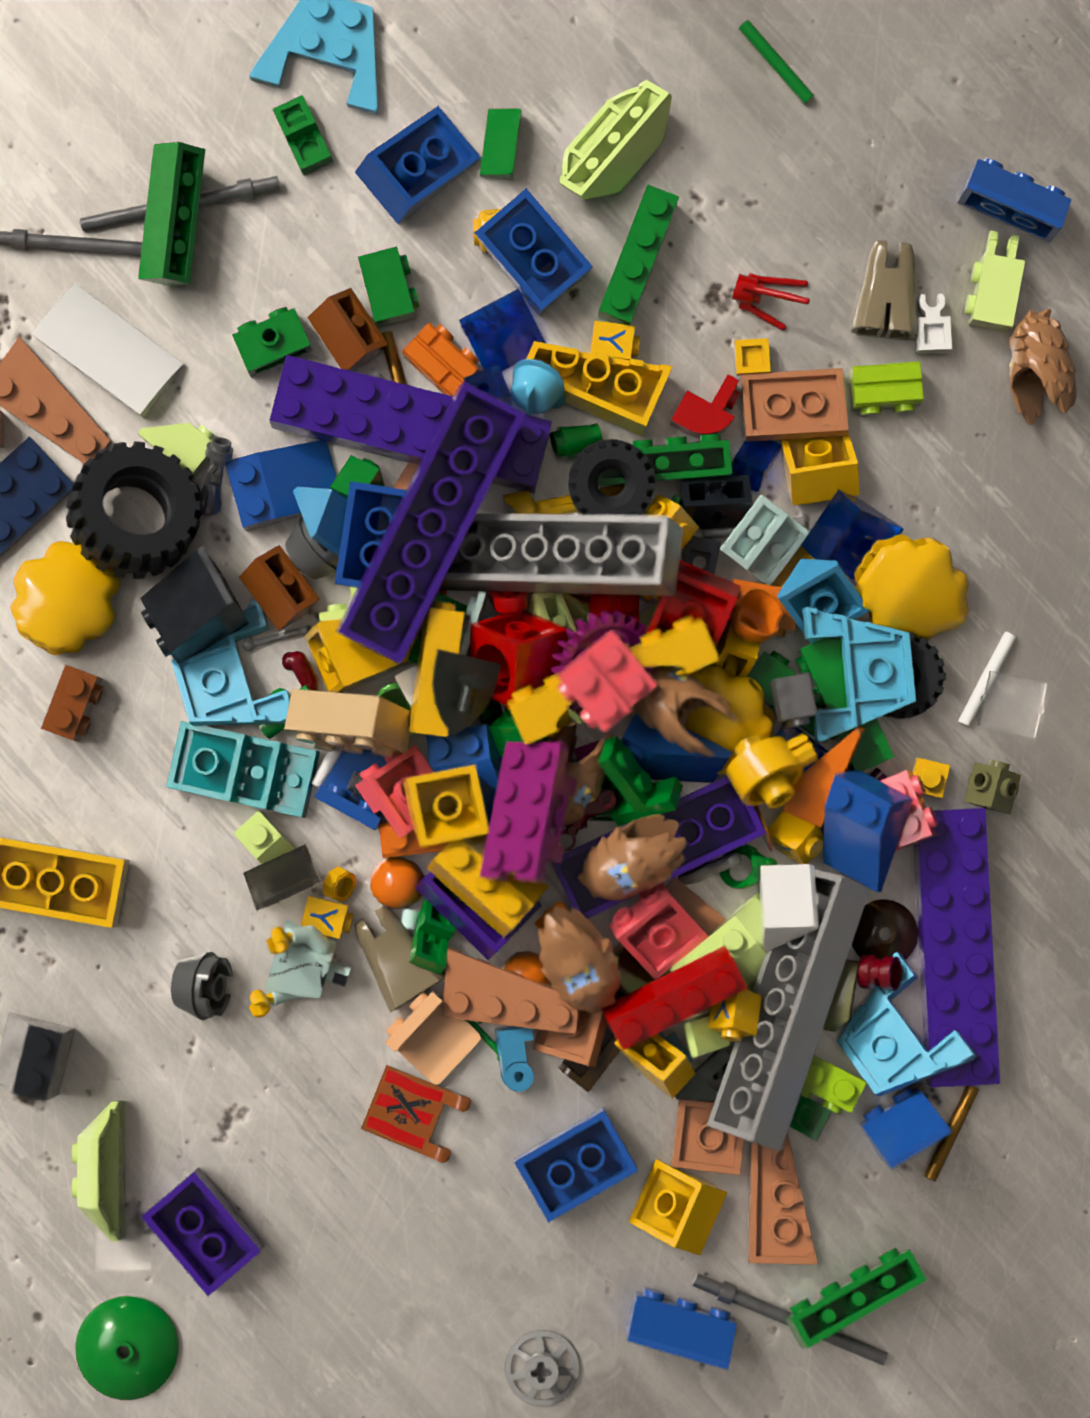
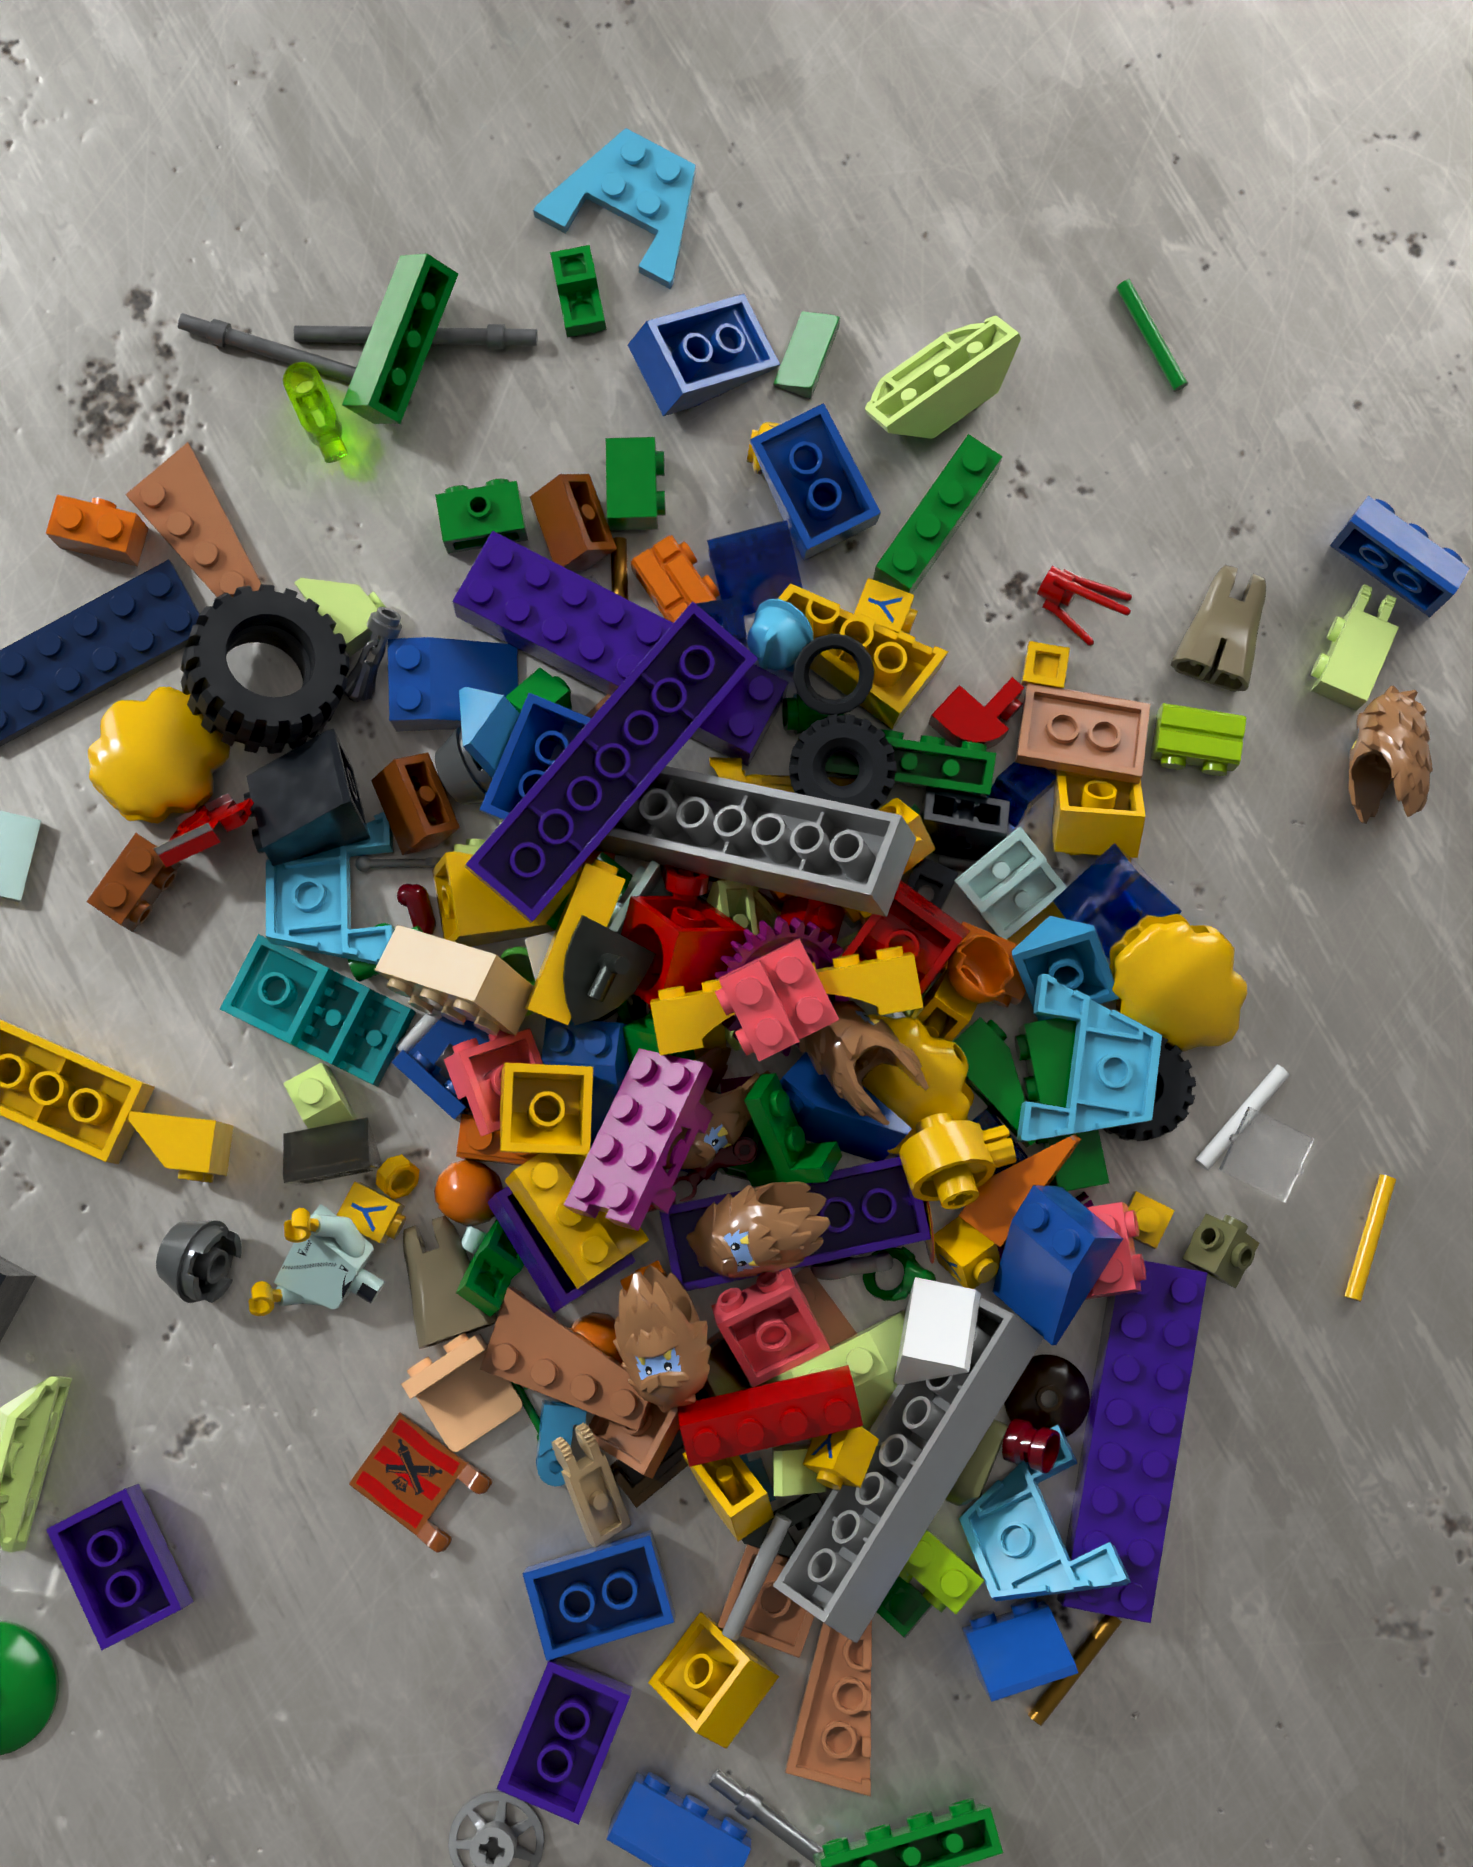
camera: 15 degrees right, 5 degrees down
white slope [32,284,184,418] -> none
flat silver piece [769,673,817,729] -> none
white plate [916,294,952,354] -> none
none -> yellow slope [128,1111,234,1183]
none -> red piece [154,793,254,867]
none -> clear neon green piece [283,362,348,463]
none -> dark purple brick [496,1657,633,1825]
none -> tan hinge [551,1423,632,1548]
none -> light grey bar [722,1513,792,1640]
none -> black tyre [793,633,875,715]

